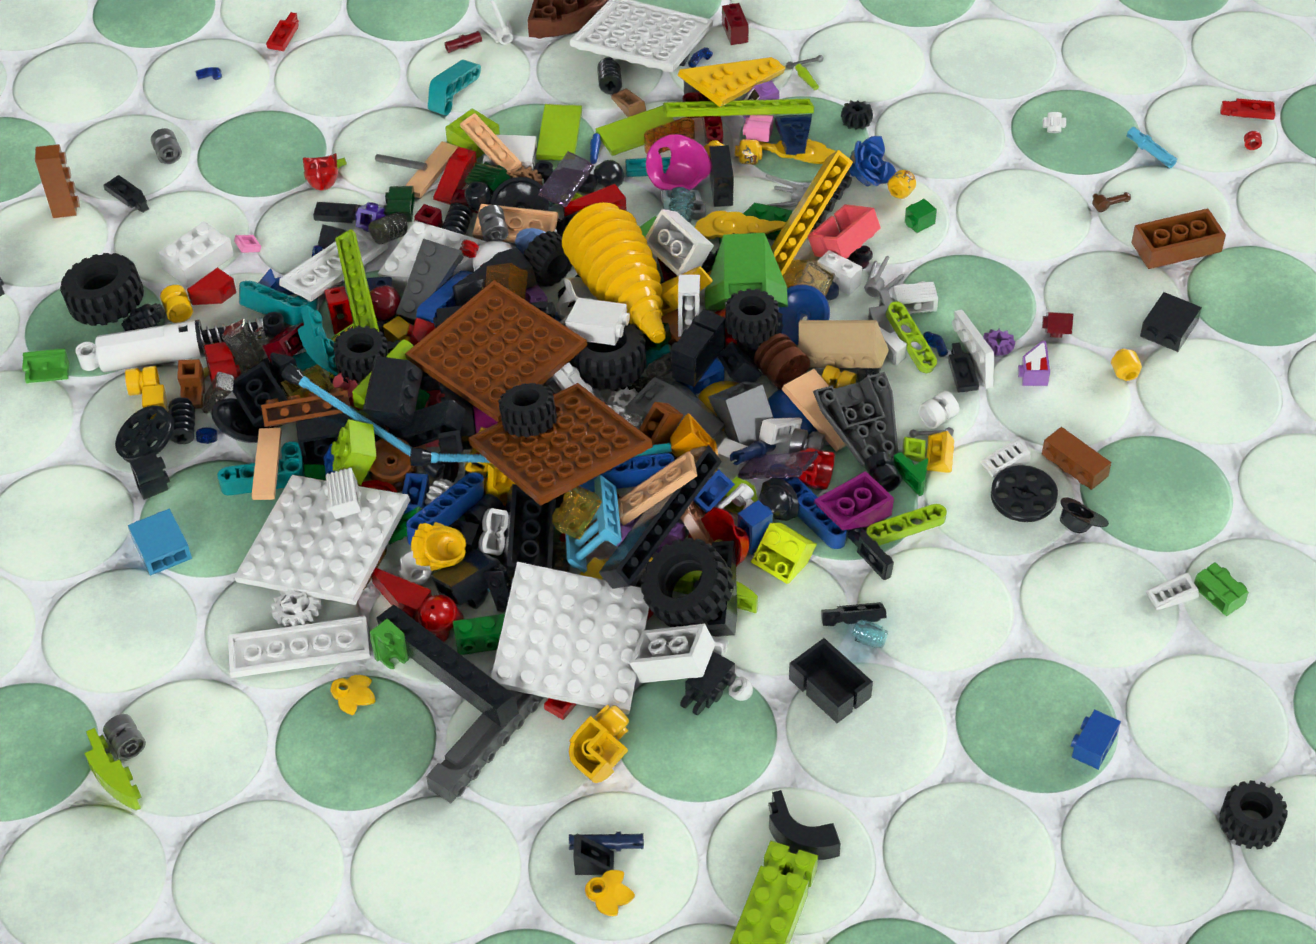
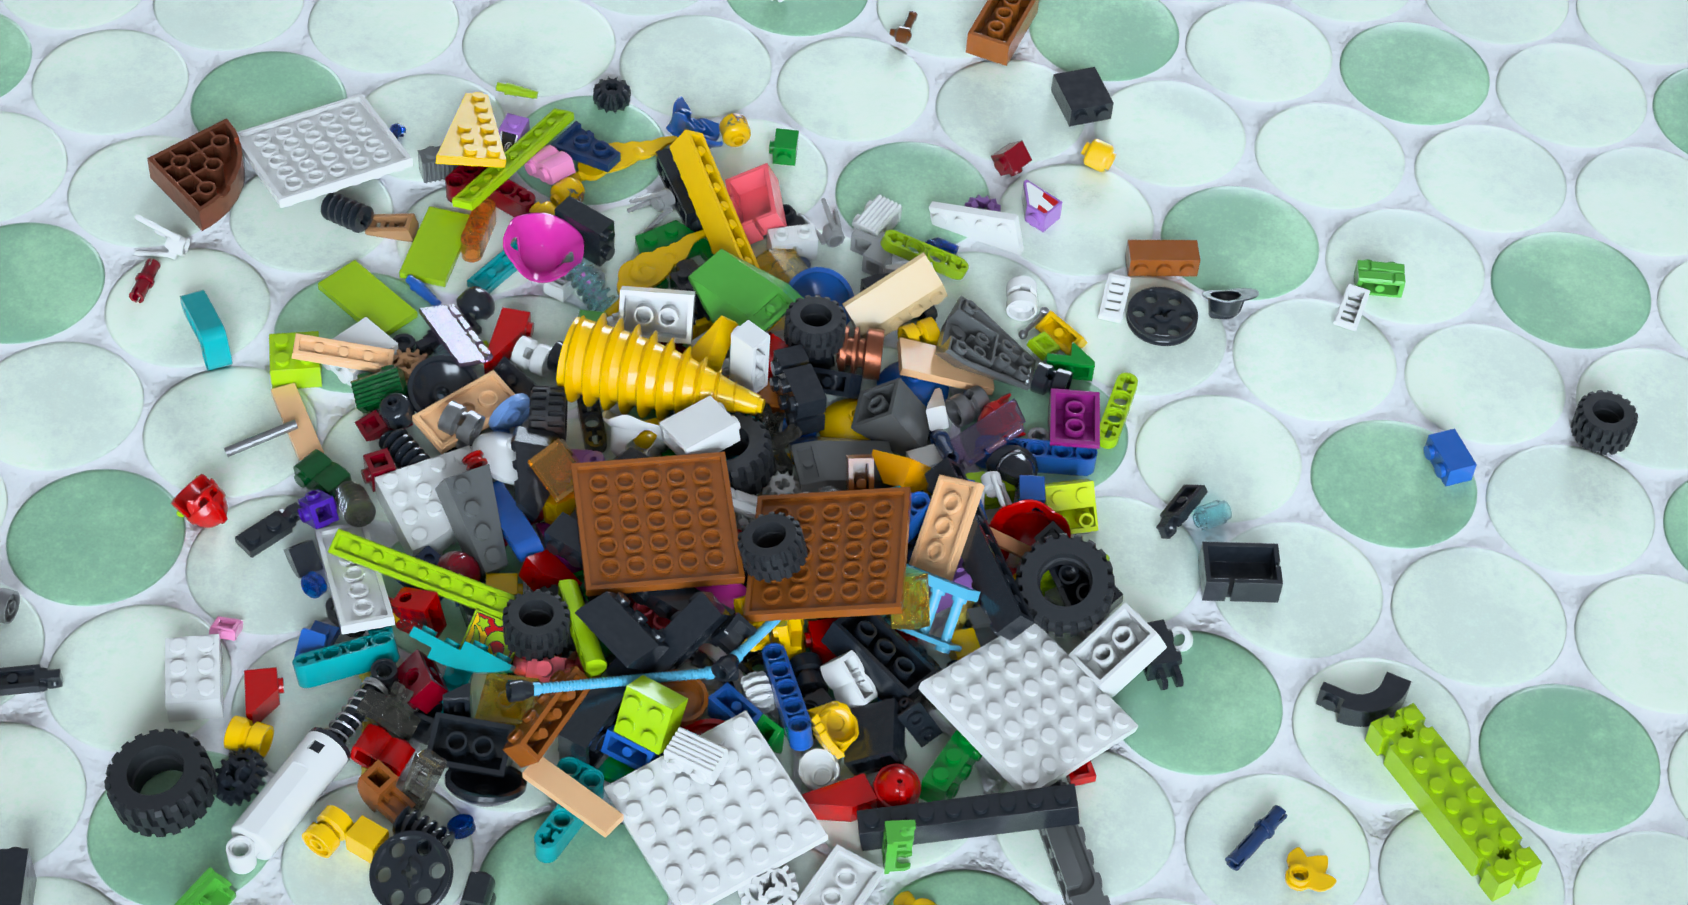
camera: 55 degrees left, 0 degrees up
red slope [433,146,477,205] -> none
yellow brick [569,716,628,783] -> none
black slope [573,833,614,875] -> none
yellow head [594,704,629,740] -> none
dark red brick [722,3,749,45] -> none
flat silver hinge [786,55,824,69] -> none
black hinge [848,527,894,580] -> none
black hinge [948,342,979,393] -> none

